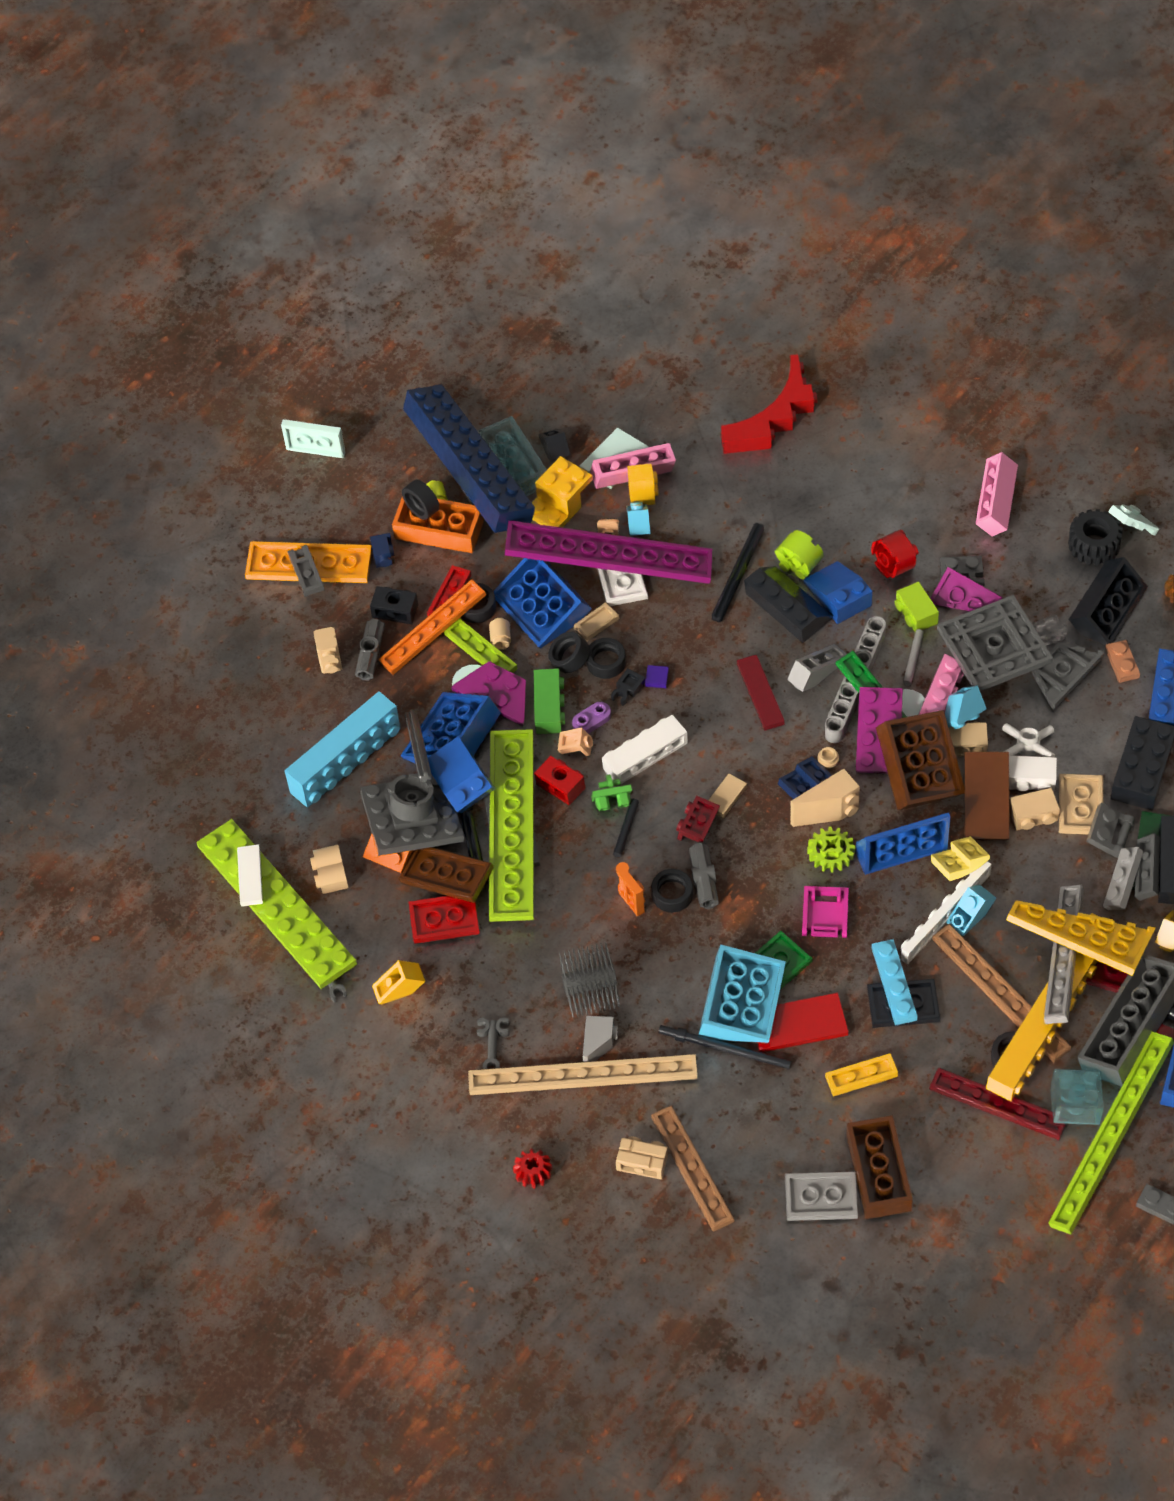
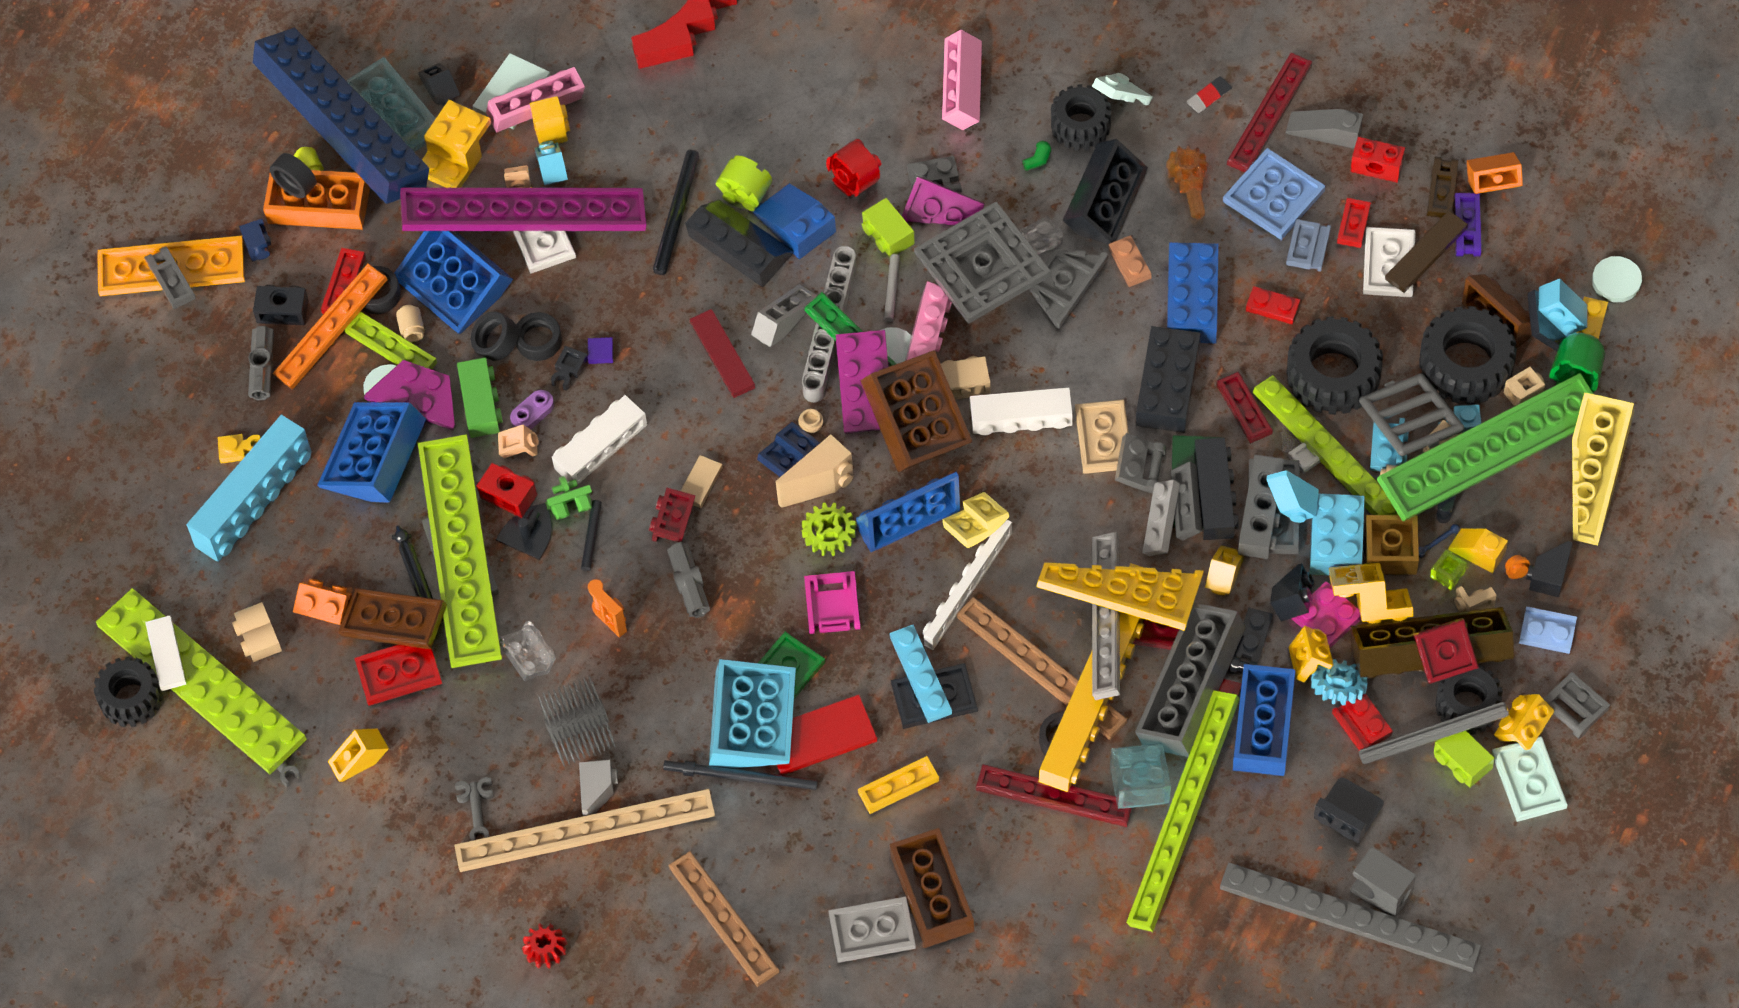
camera: 10 degrees left, 5 degrees up
light aqua tile [281,419,346,458] -> none
tan brick [314,627,342,674] -> none
dark grey piece [360,774,464,856] -> none
dark grey axle [405,709,432,783] -> none
blue slope [428,736,496,814] -> none
tan tile [574,602,619,641] -> none
tan brick [616,1136,668,1180] -> none
black tyre [651,868,693,913] -> none
medium azure slope [945,685,987,729] -> none
medium azure slope [946,885,996,936] -> none
reddish brown tile [965,752,1009,840] -> none
white bar [1002,723,1055,758] -> none
tan brick [1009,788,1060,831] -> none
none -> black tyre [94,657,163,727]
none -> yellow plate [218,434,261,463]
none -> black shield [496,503,552,560]
none -> clear bracket [499,621,556,681]
none -> green arm [1022,140,1052,171]

